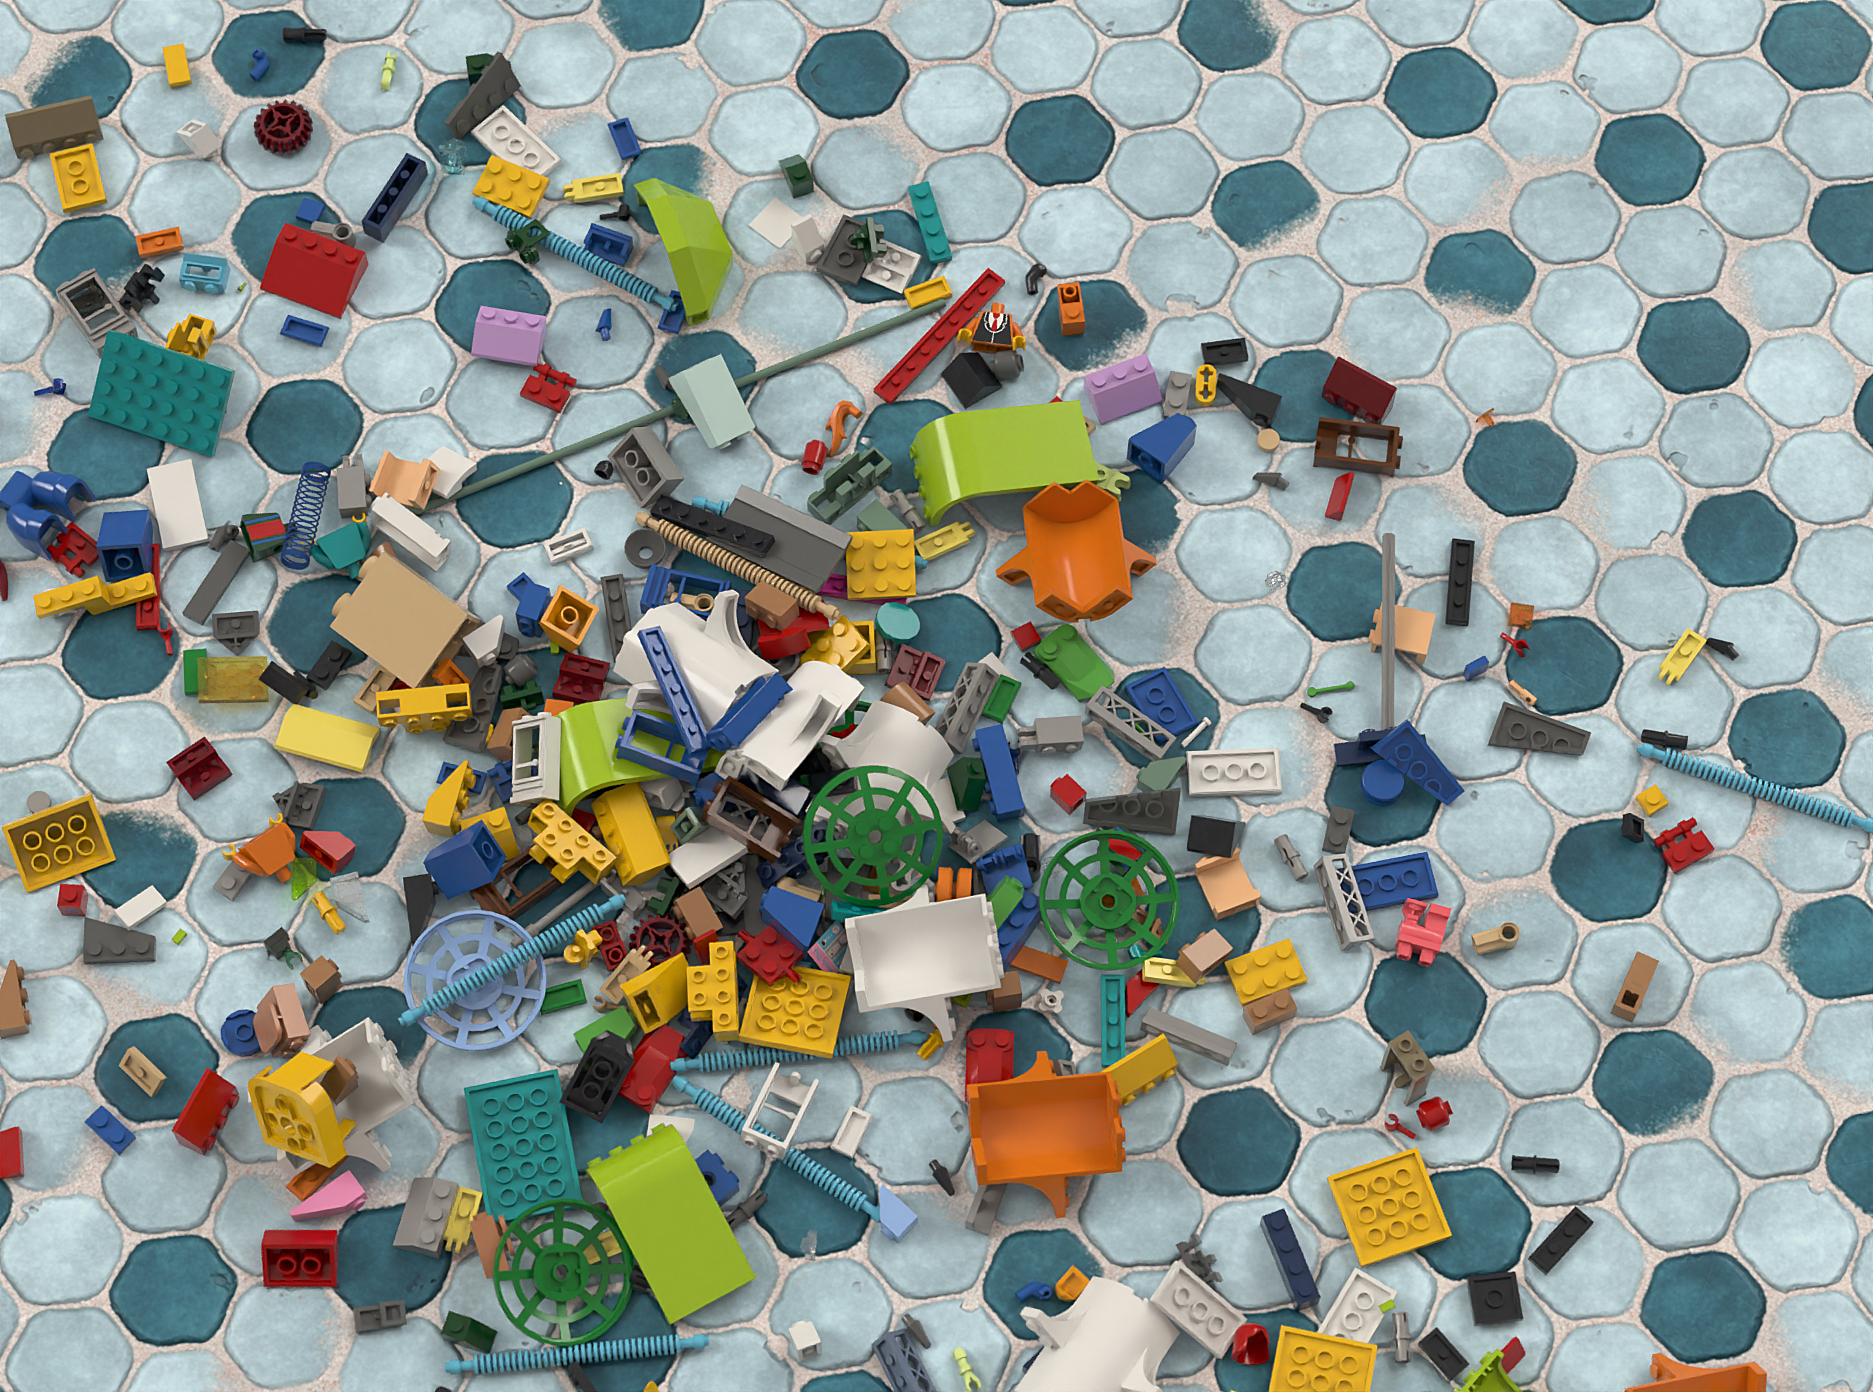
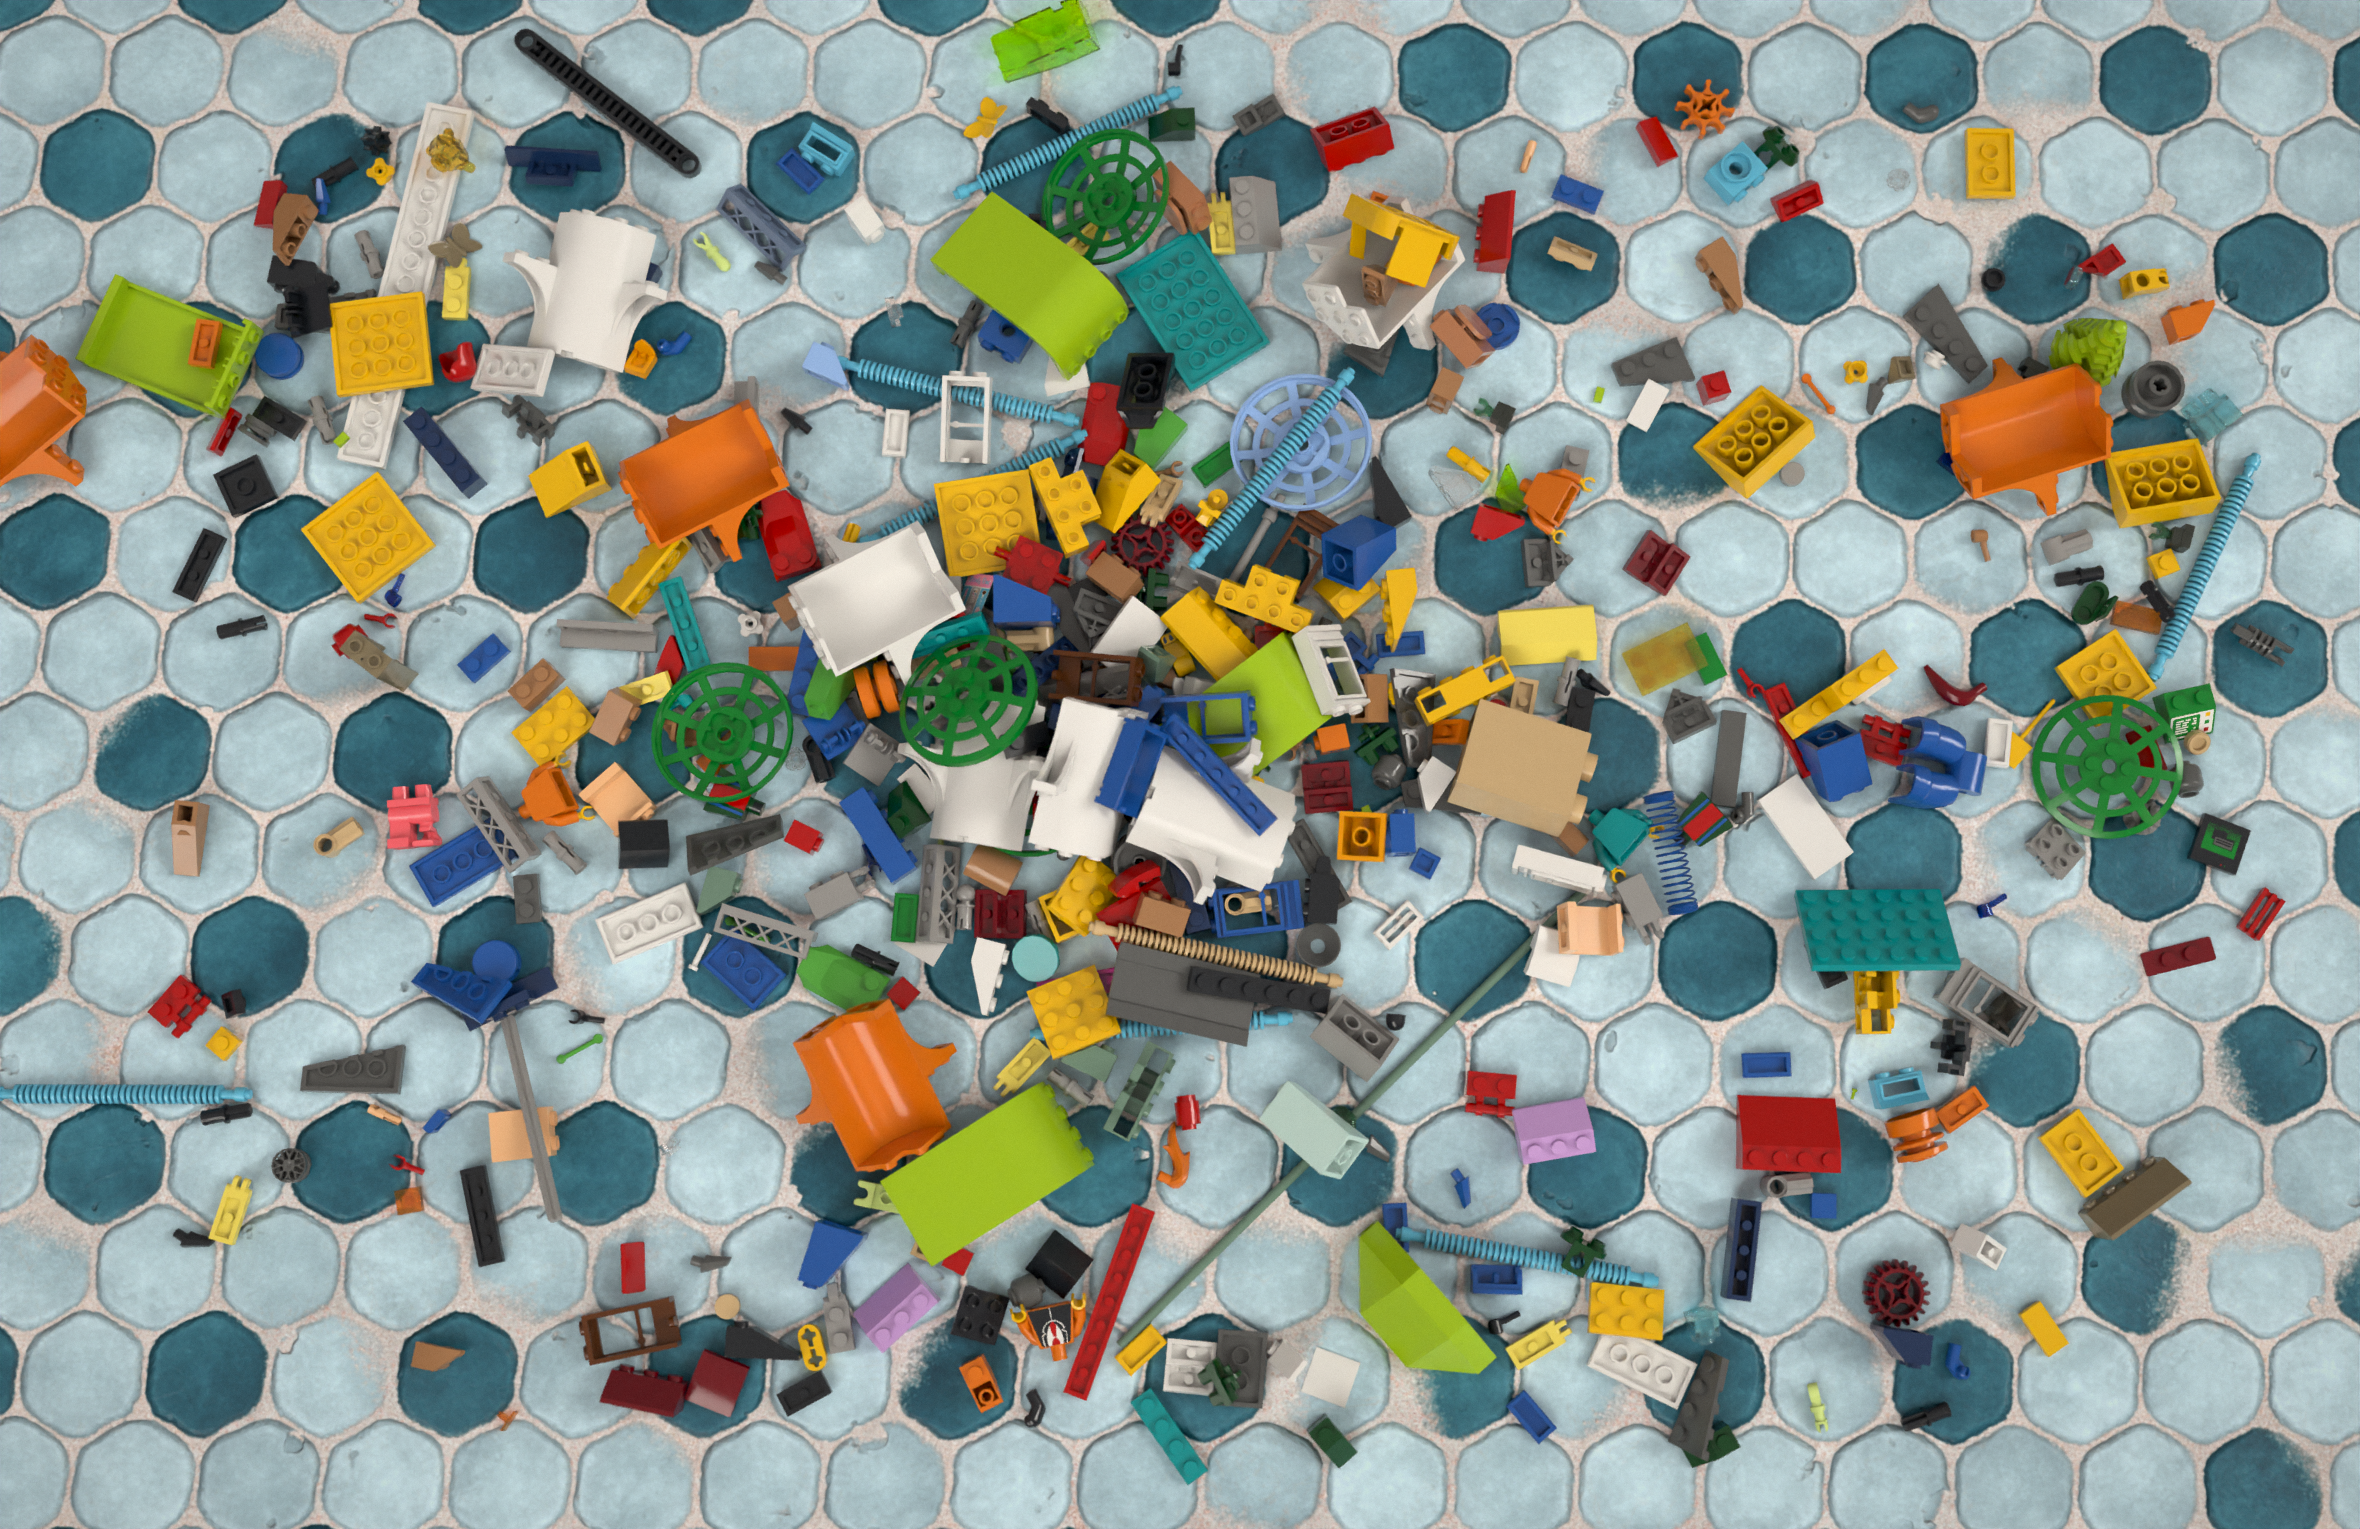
camera: 160 degrees right, 15 degrees up
black tile [258,661,310,705] -> none
bright pink slope [289,1170,368,1222] -> none
none -> dark grey wheel [238,413,277,447]
none -> dark grey wheel [271,1148,312,1183]
none -> clear blue hand [385,573,406,608]
none -> medium nougat slope [411,1341,465,1371]
none -> blue plate [457,633,511,683]
none -> orange torso [518,752,596,827]
none -> yellow slope [528,440,613,518]
none -> dark red slope [684,1349,750,1417]
none -> black hinge [950,1285,1009,1345]
none -> light grey pin [955,884,975,930]
none -> white slope [971,937,1010,1016]
none -> black hinge [1303,855,1340,925]
none -> light nougat pin [1519,140,1537,173]
none -> light grey pin [1552,656,1581,706]
none -> dark blue slope [1870,1323,1933,1369]
none -> orange wheel [1884,1107,1948,1163]

